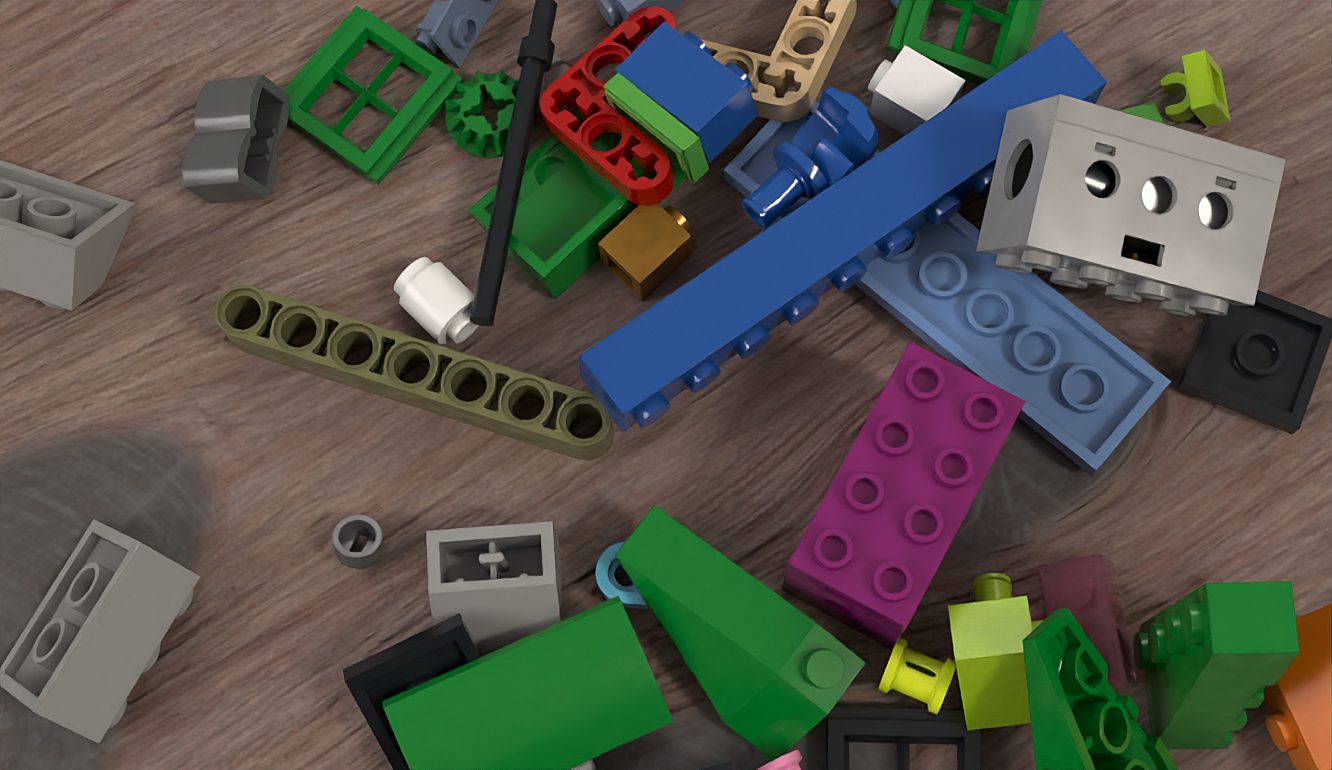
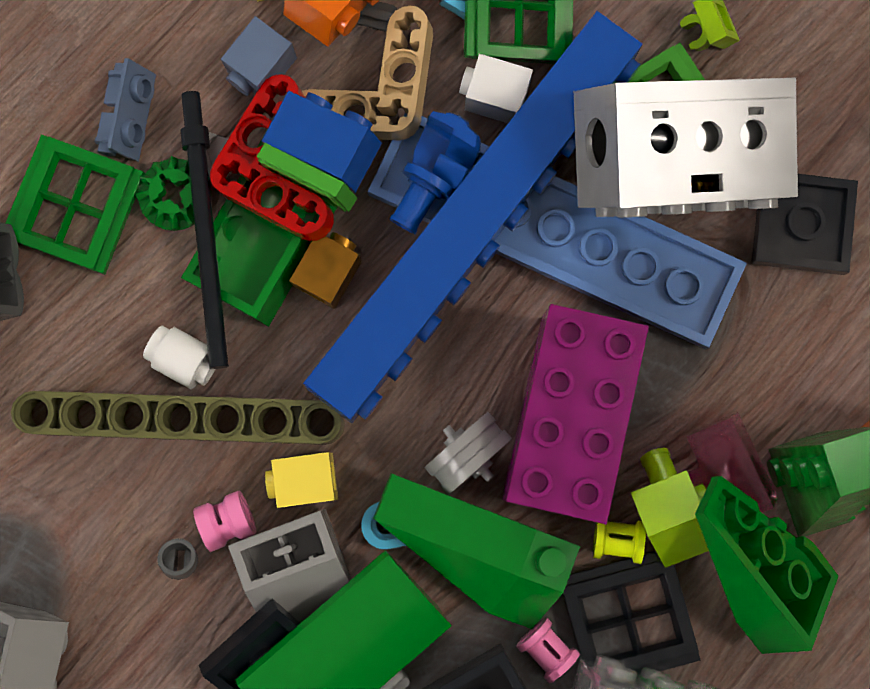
camera: 15 degrees left, 10 degrees up
none -> bright pink wheel [193,491,256,552]
none -> light yellow brick [265,452,338,508]
none -> light grey wheel [424,412,512,495]

